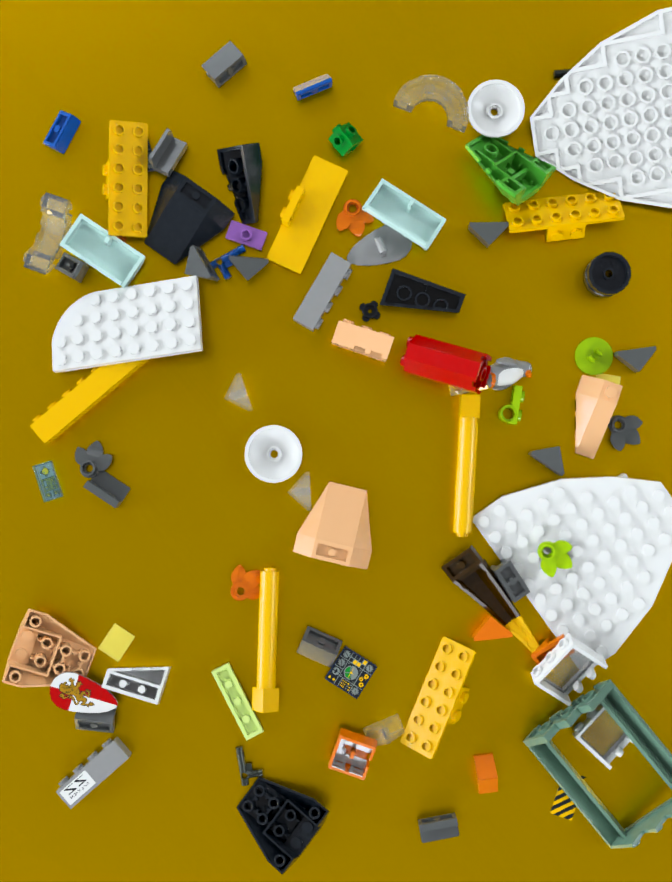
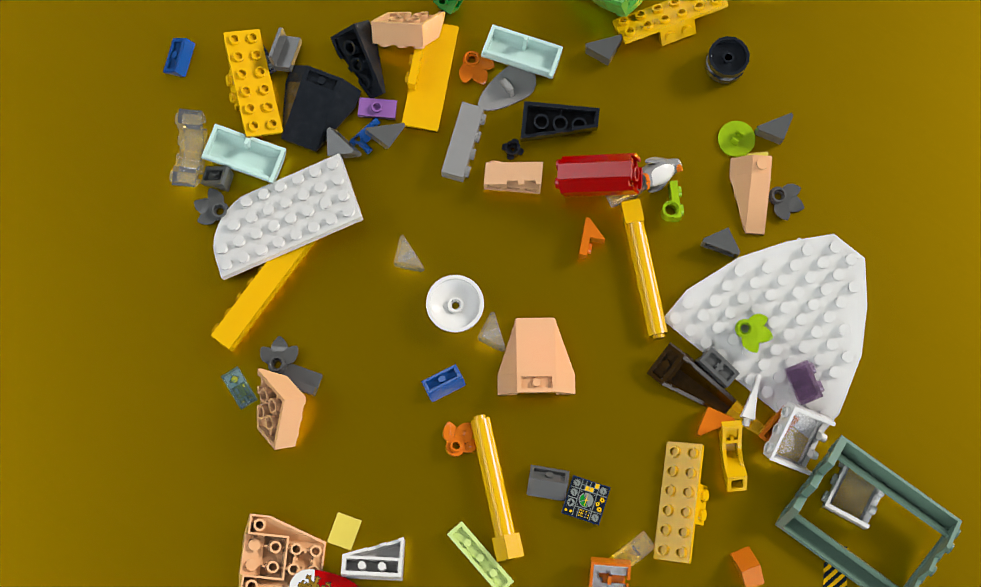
camera: 15 degrees left, 10 degrees down
none -> dark grey plate [194,188,229,225]
none -> light nougat wedge [257,368,306,450]
none -> light nougat wedge [371,11,445,49]
none -> blue slope [421,364,466,402]
none -> orange slope [578,217,605,259]
none -> yellow arch [719,420,748,492]
none -> white piece [740,374,761,427]
none -> clear purple brick [784,360,824,405]

